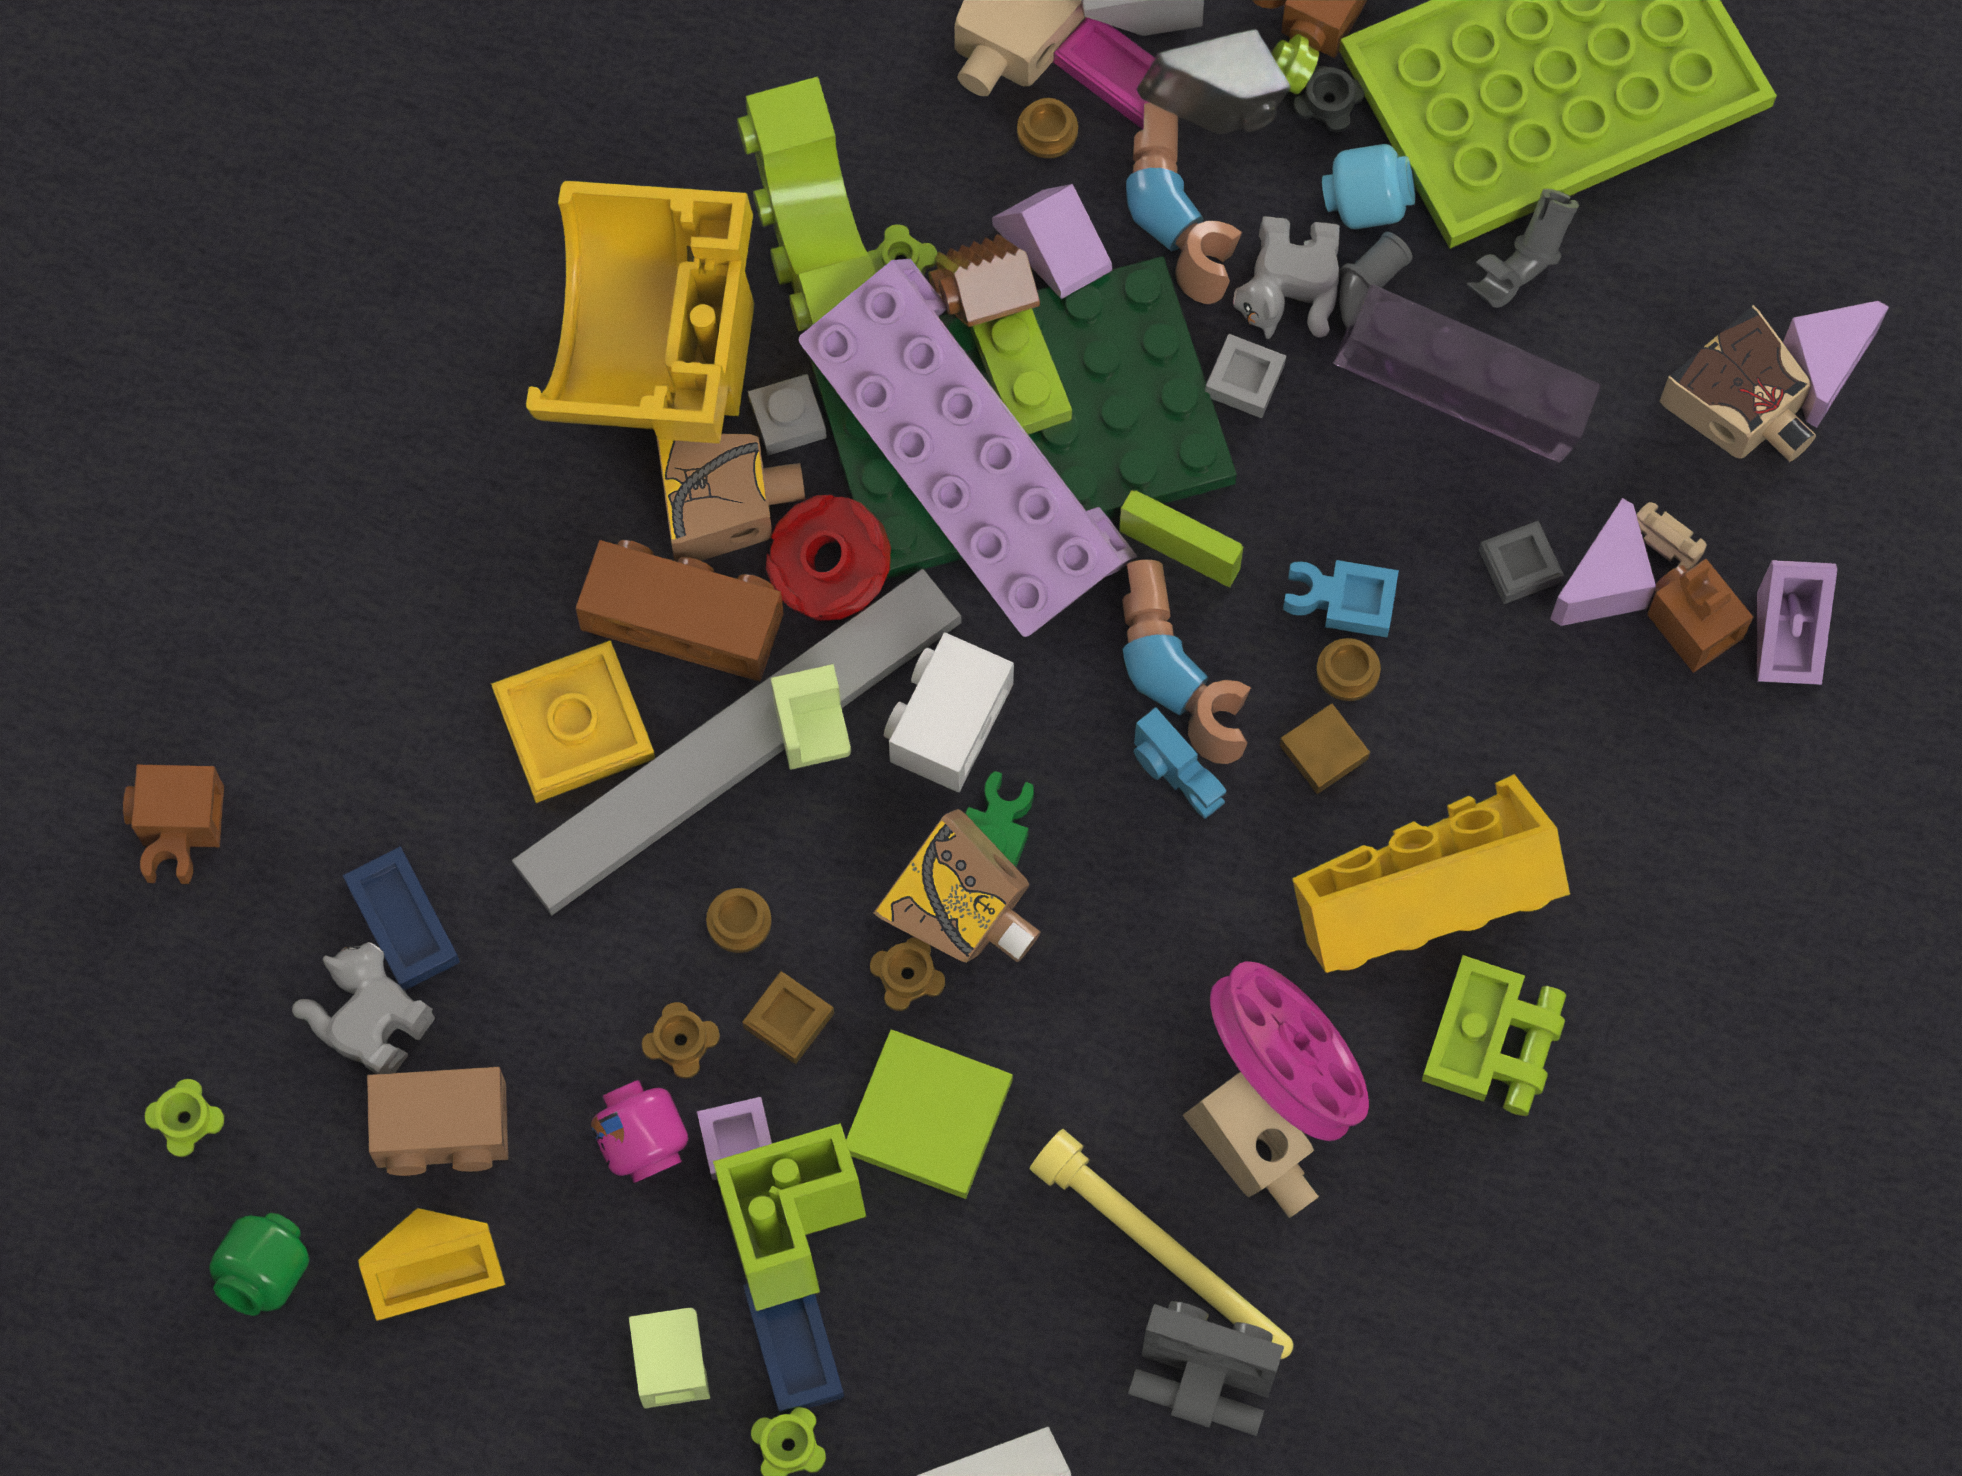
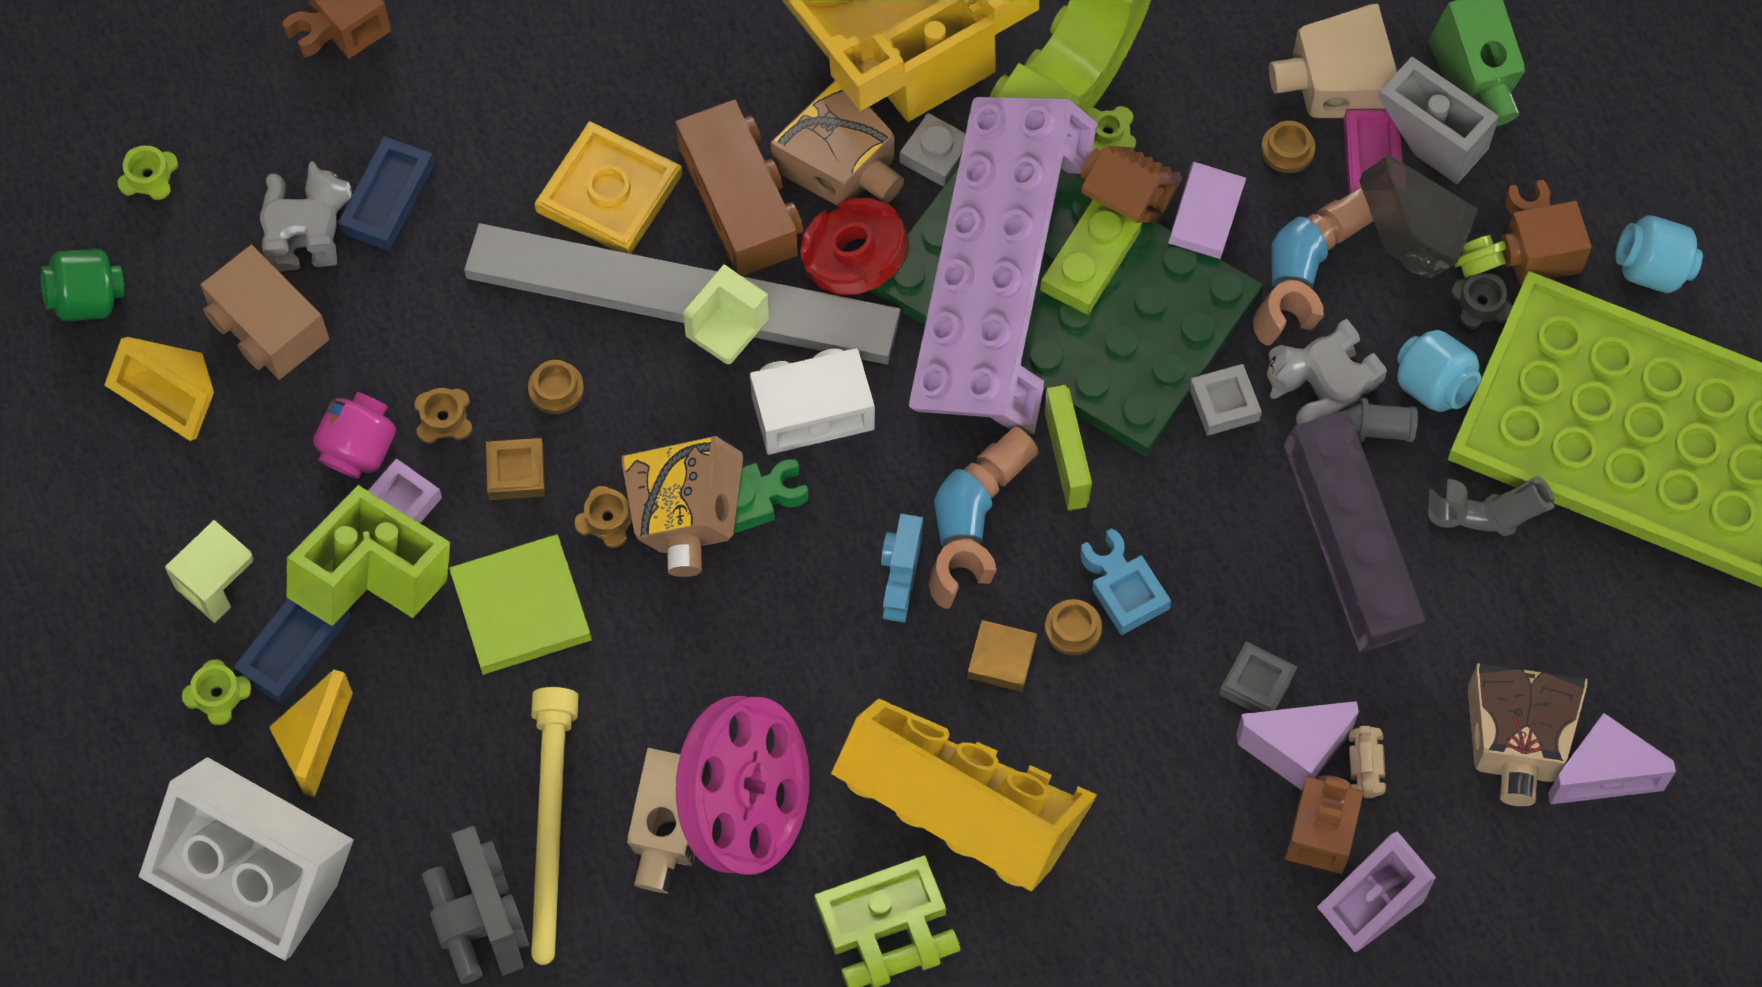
camera: 50 degrees right, 5 degrees down
none -> yellow slope [269,670,353,797]

